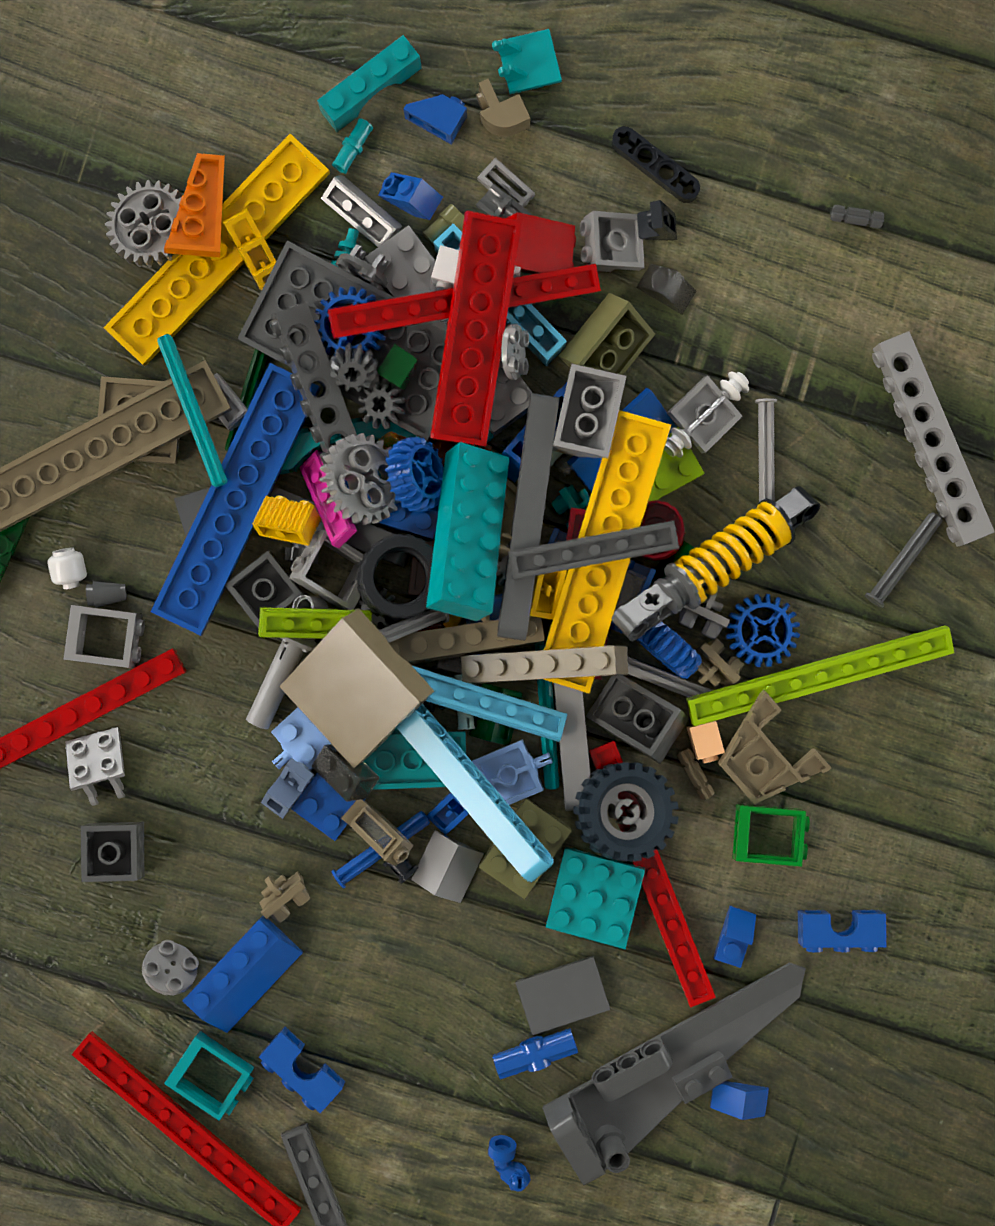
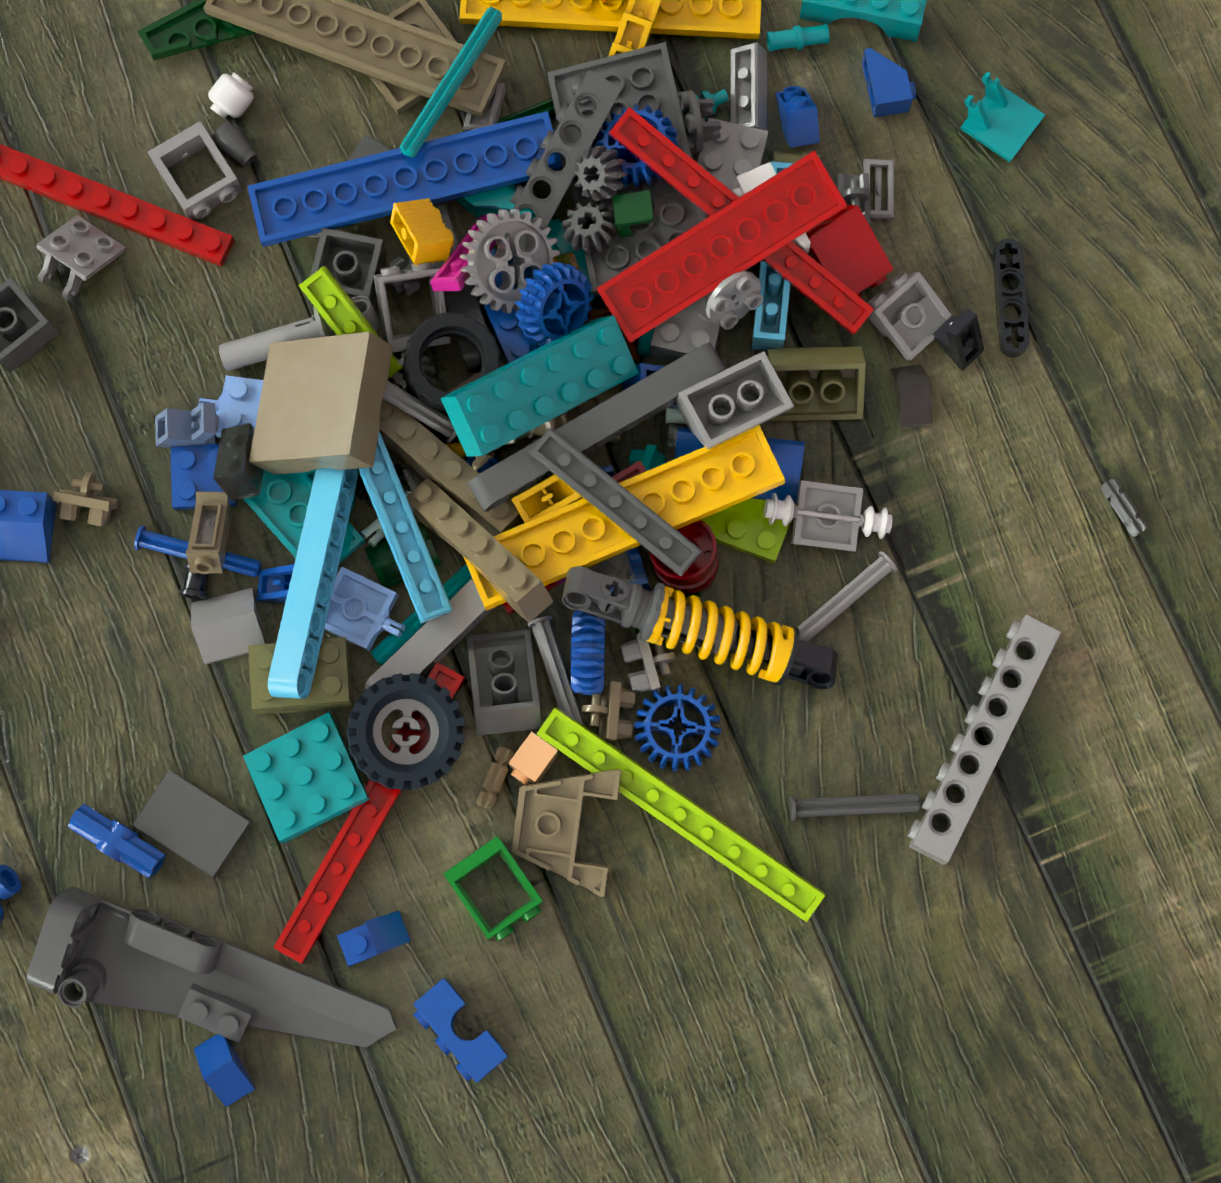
camera: 50 degrees right, 10 degrees down
dark tan brick [476,79,530,136] -> none

